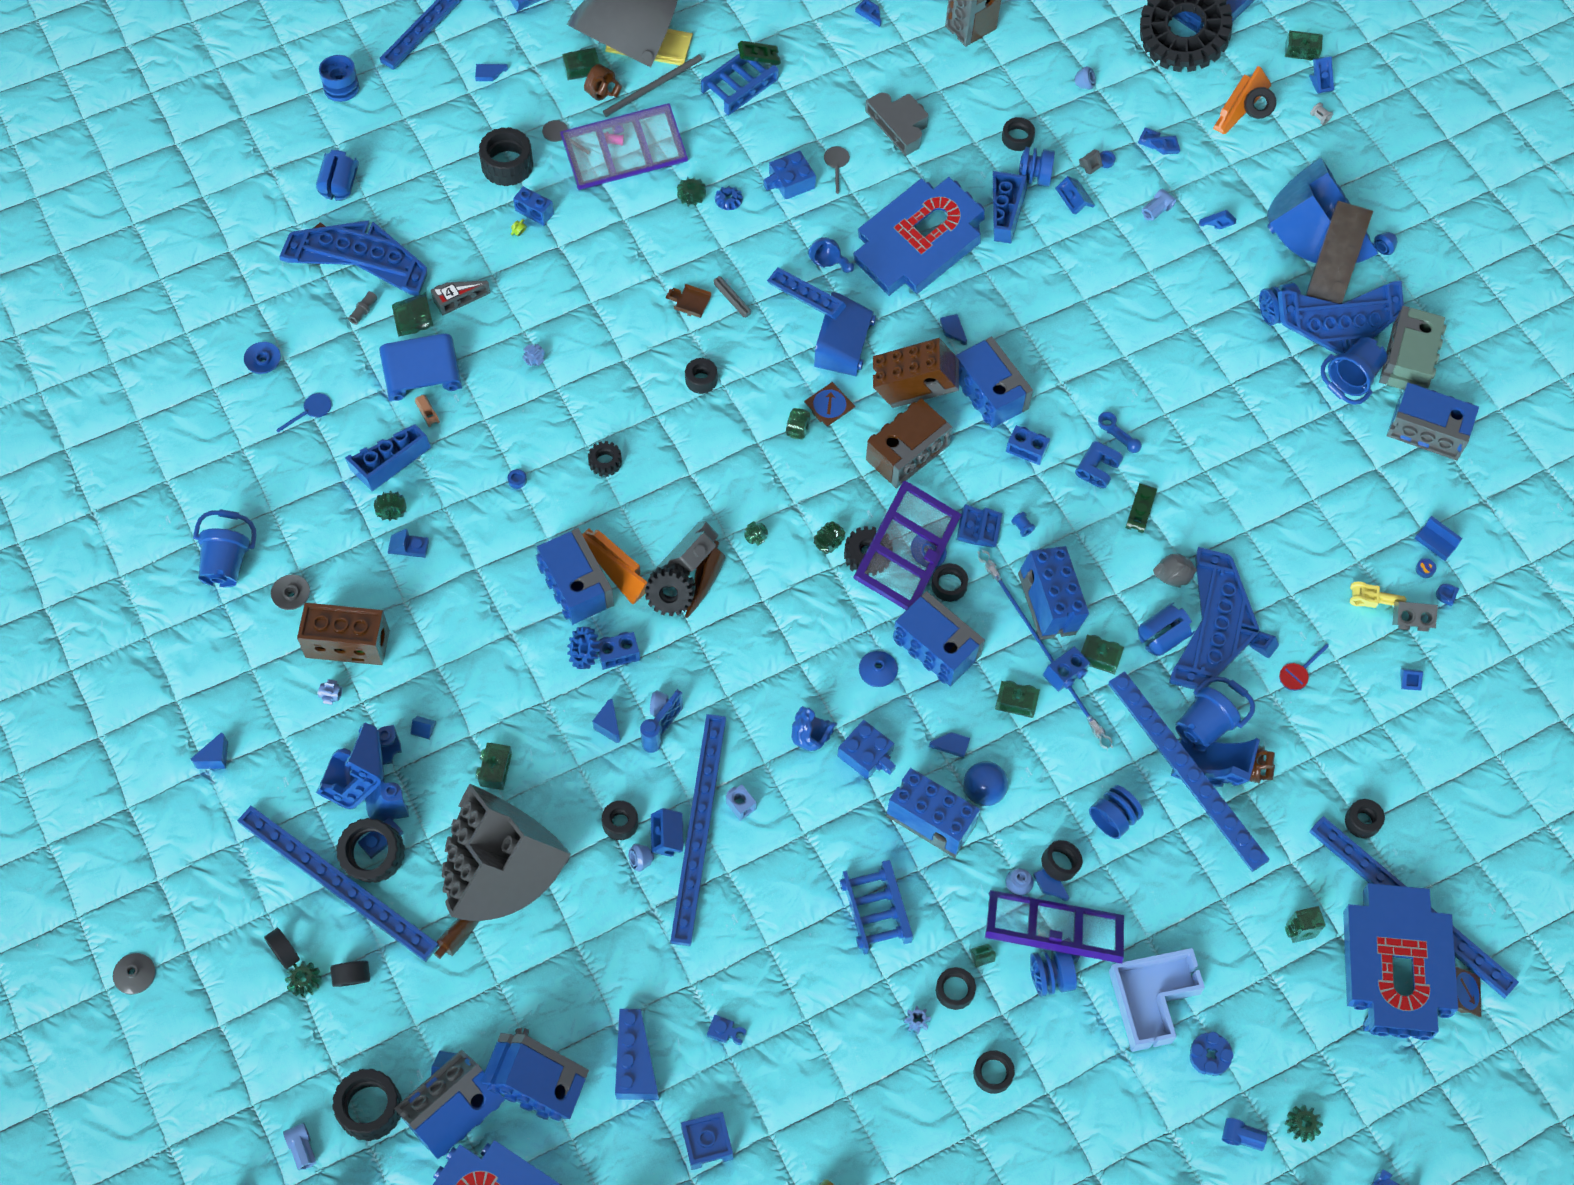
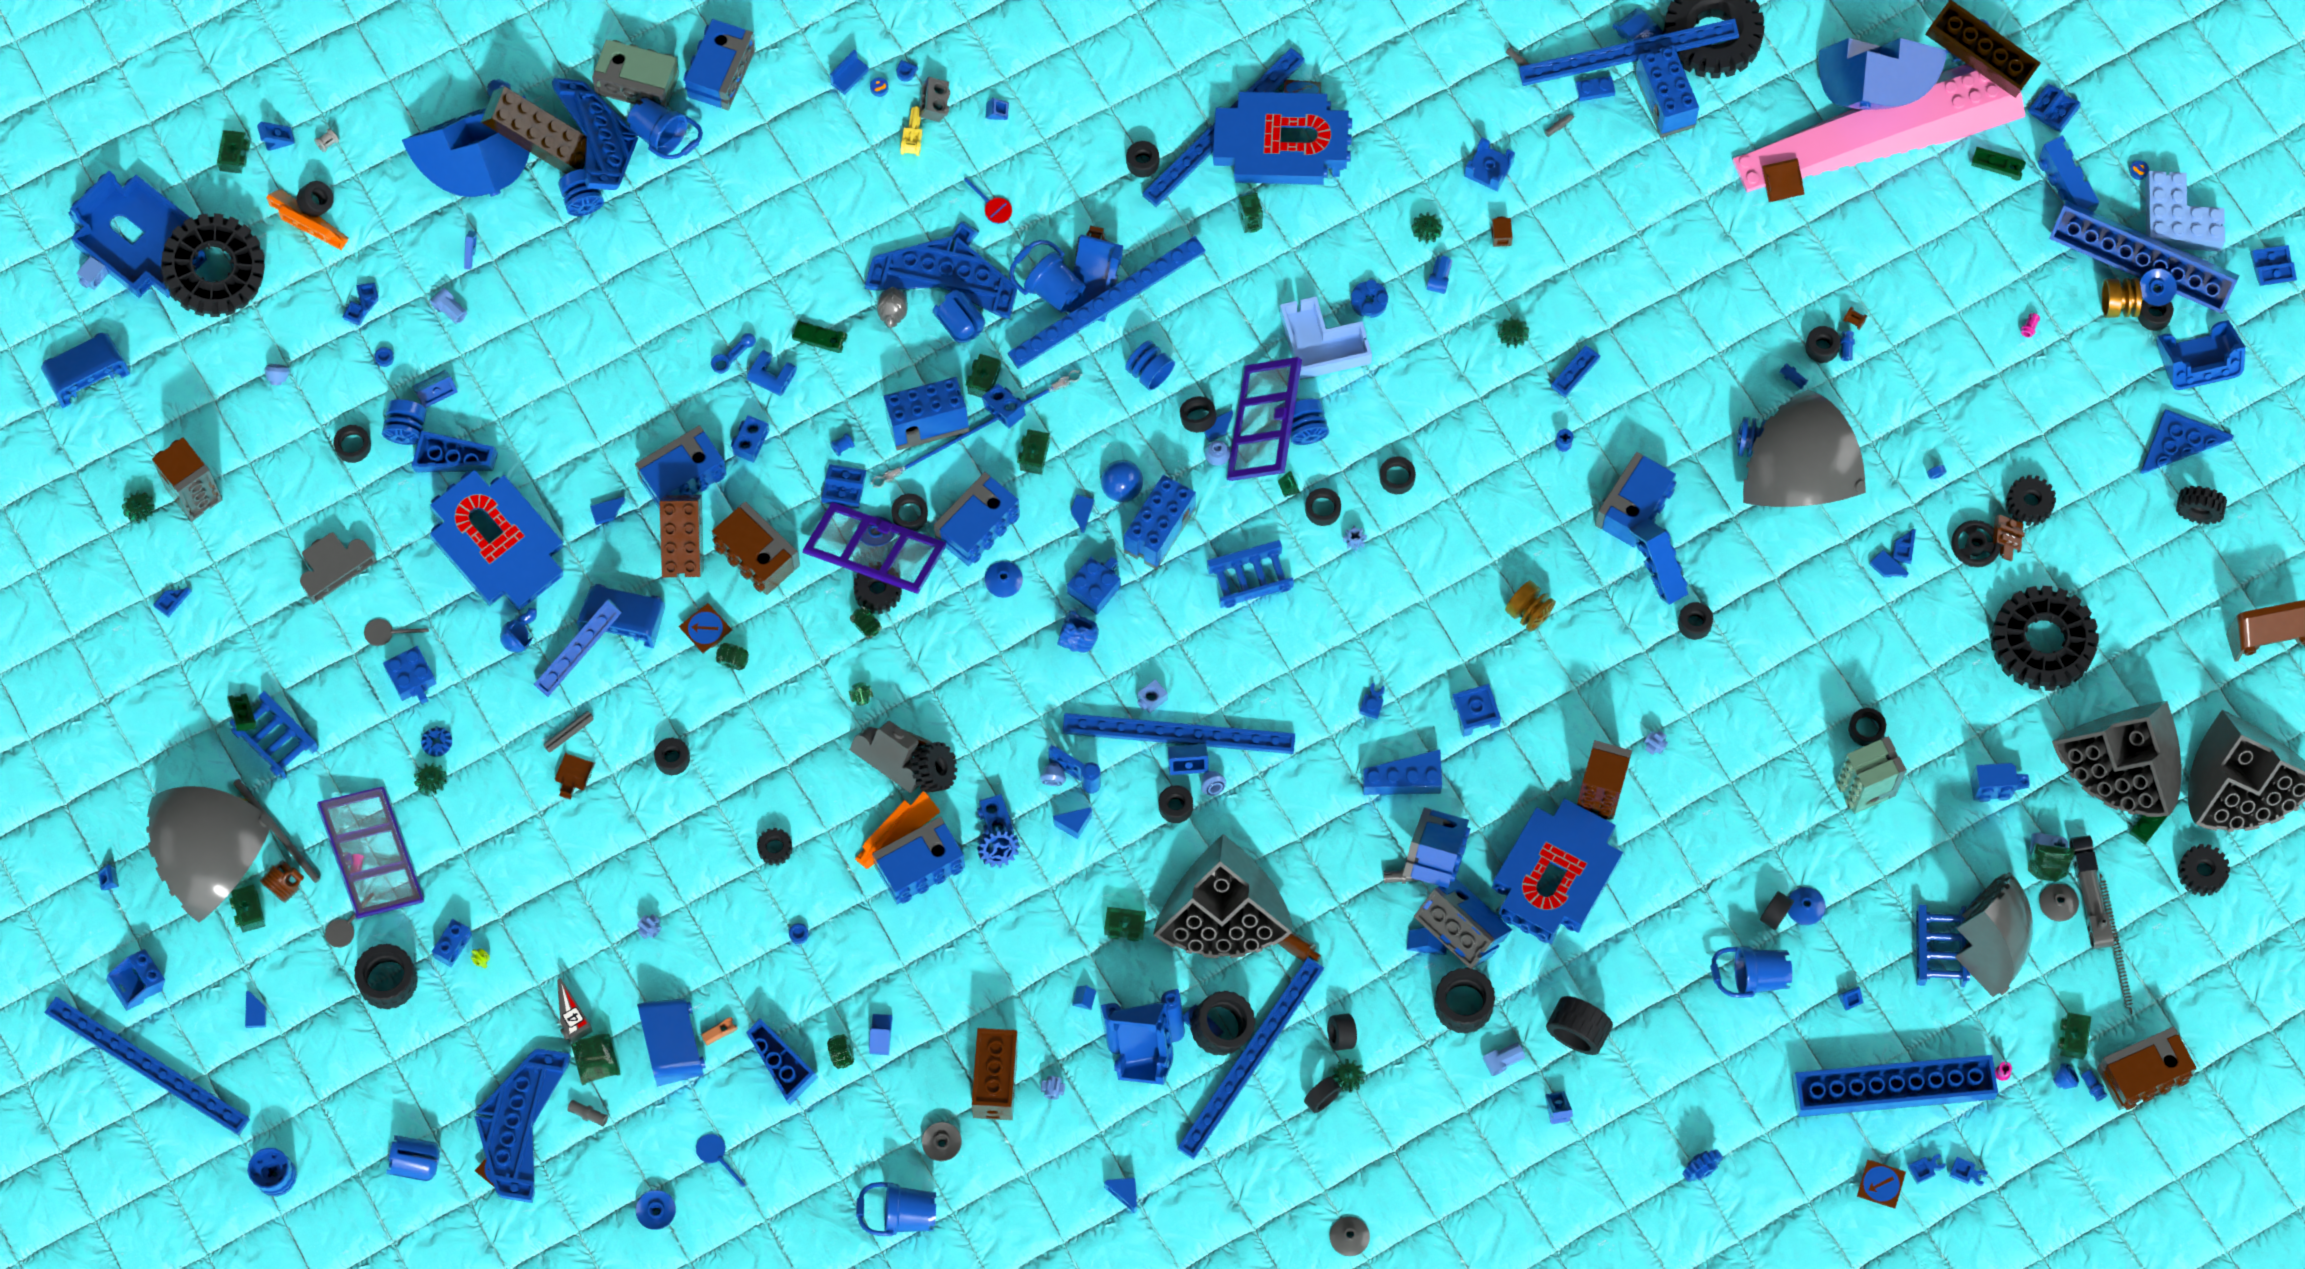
camera: 90 degrees left, 5 degrees up
dark grey tile [1079,149,1103,174] -> none

